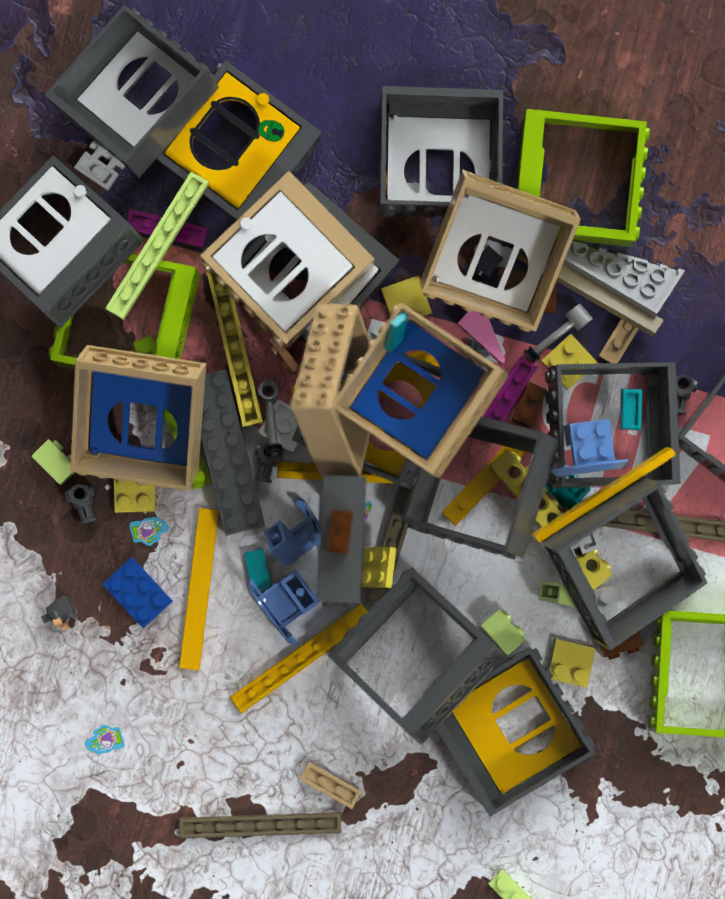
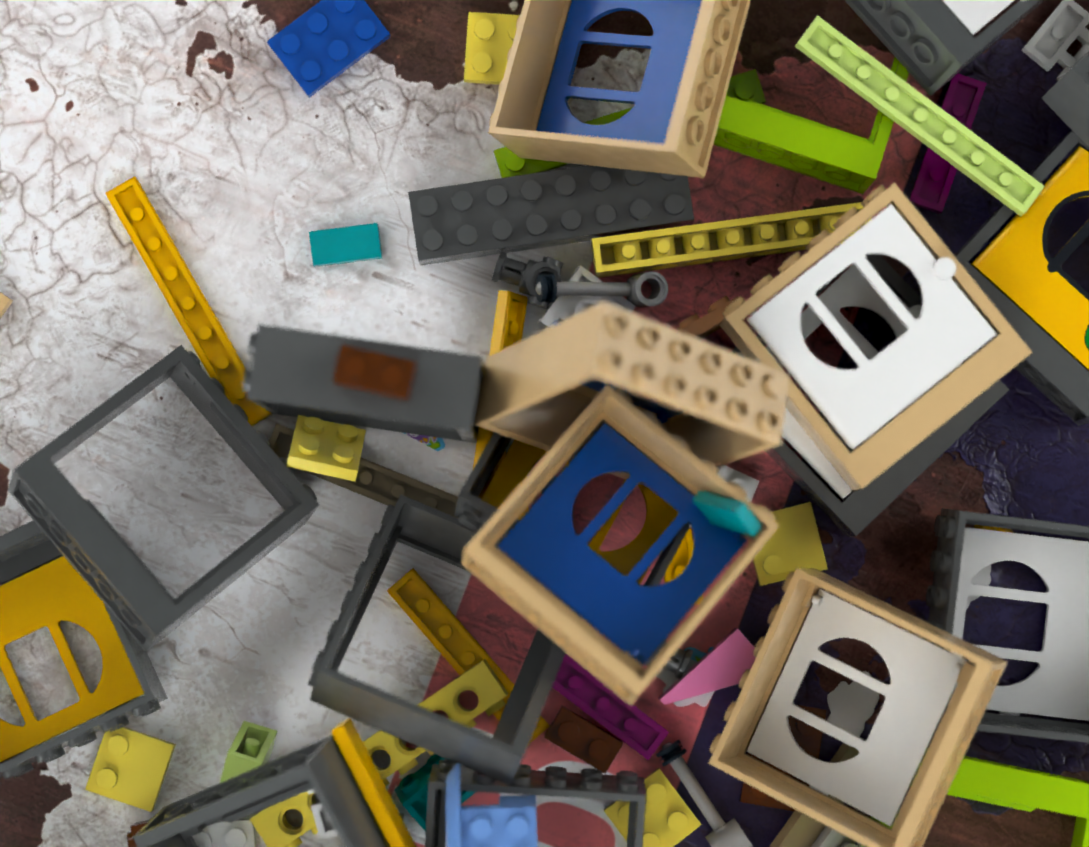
camera: 95 degrees right, 0 degrees up
sticker [130,517,169,546] -> none
yellow tile [179,508,219,670] -> none
medium blue piece [248,569,320,645] -> none
medium blue piece [265,496,321,568] -> none
black brick [474,245,503,278] -> none
yellowish green brick [480,609,525,656] -> none

